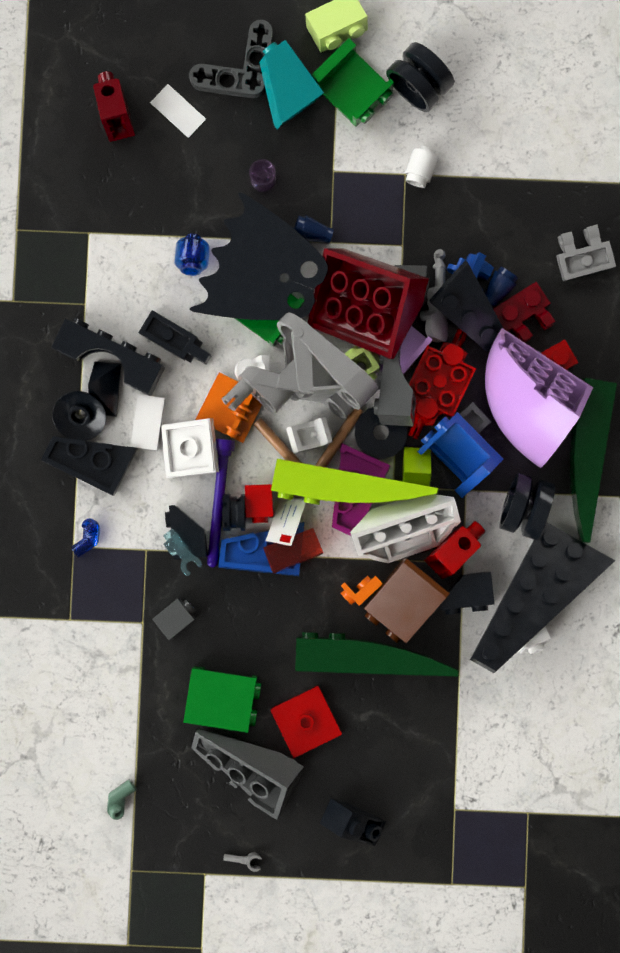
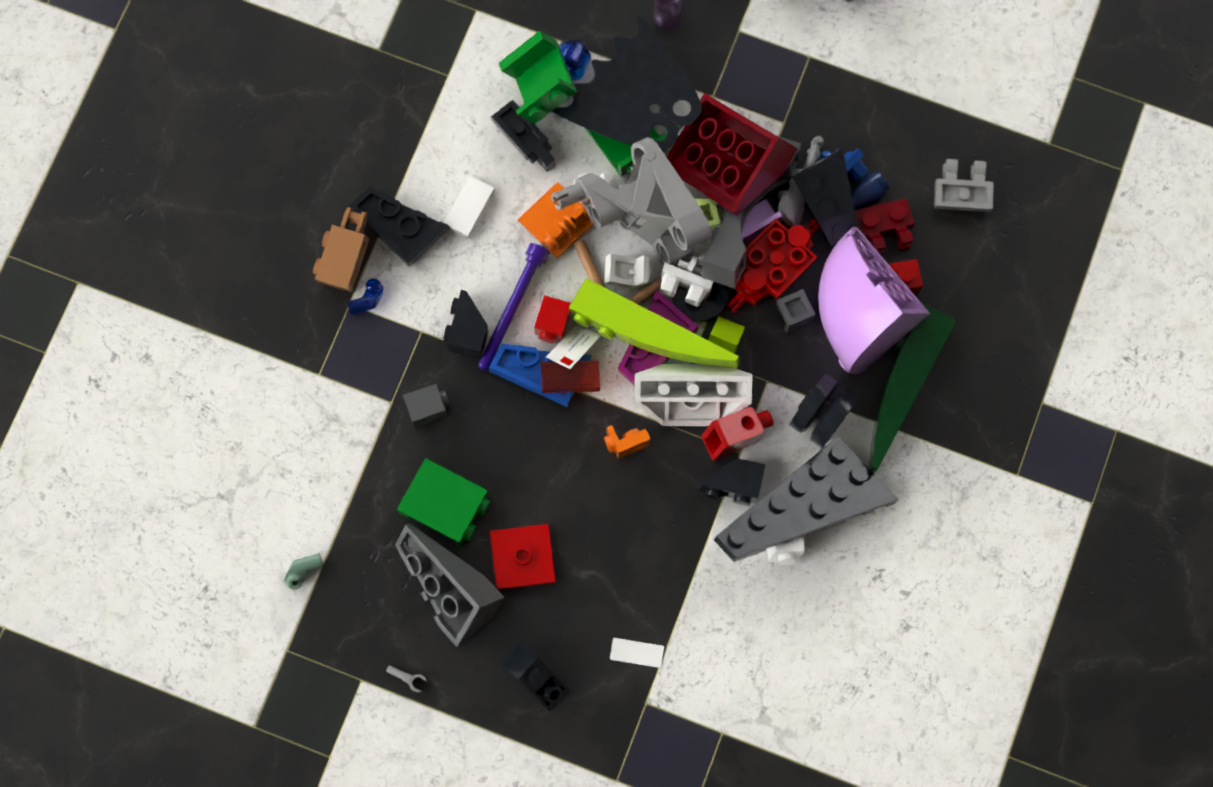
camera: 15 degrees right, 10 degrees down
black arch [51,318,165,396] -> none
black dish [52,391,106,441] -> none
black slope [88,361,122,417] -> none
white tile [161,418,219,478] -> none
clear light blue plate [163,529,202,576] -> none
black wheel [222,494,246,531] -> none
dark blue cone [294,215,334,244] -> none
dark green slope [295,632,459,677] -> none
reddish brown slope [363,558,450,643] -> none
white brick [405,146,439,188] -> none
blue panel [417,412,503,498] -> none
none -> medium nougat brick [313,207,369,293]
none -> green panel [499,30,577,124]
none -> white sticker [610,638,664,668]
none -> white hips [660,256,713,307]

